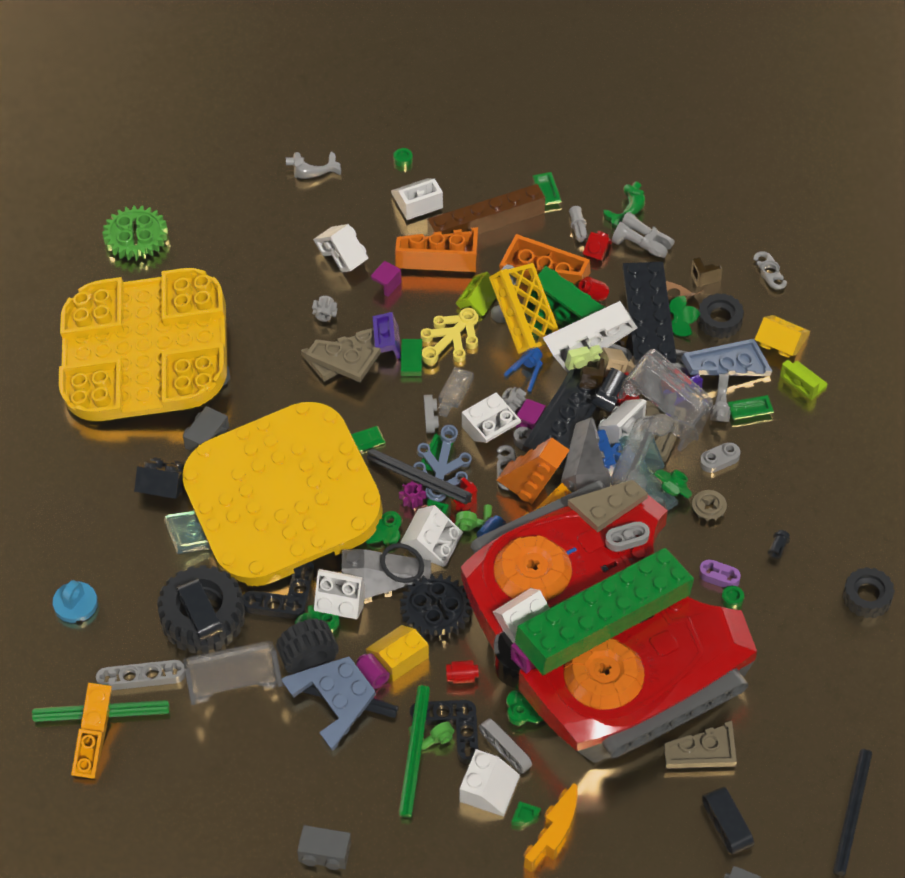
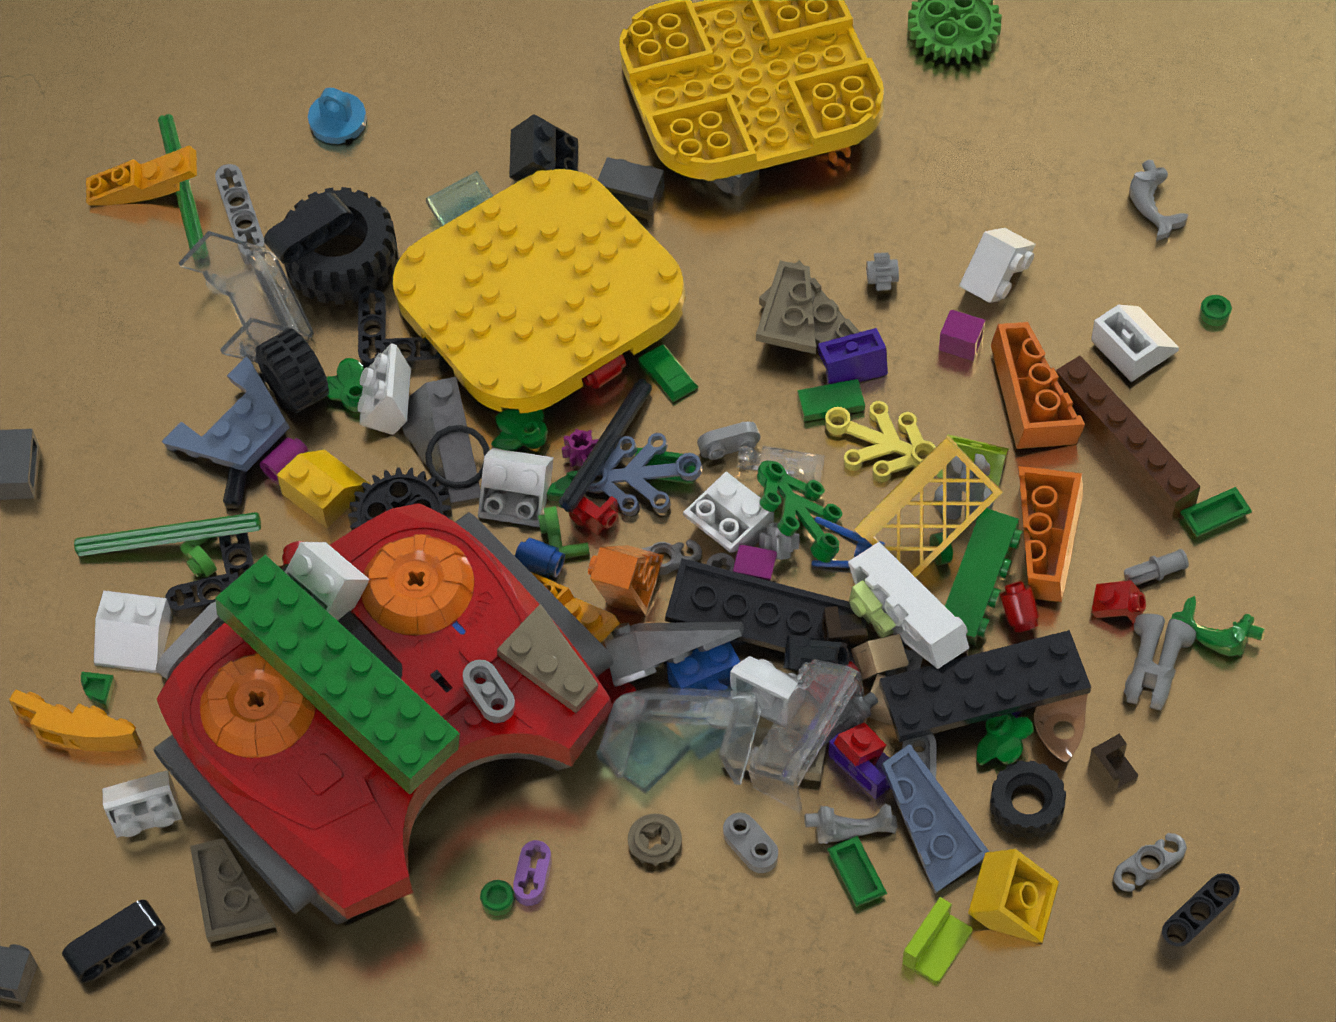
camera: 80 degrees right, 5 degrees up
green plate [654,470,692,498] -> none
black pin [768,530,790,559] -> none
none -> white slope [102,770,182,837]
none -> green plant [757,460,843,563]
none -> black beam [1158,873,1240,960]

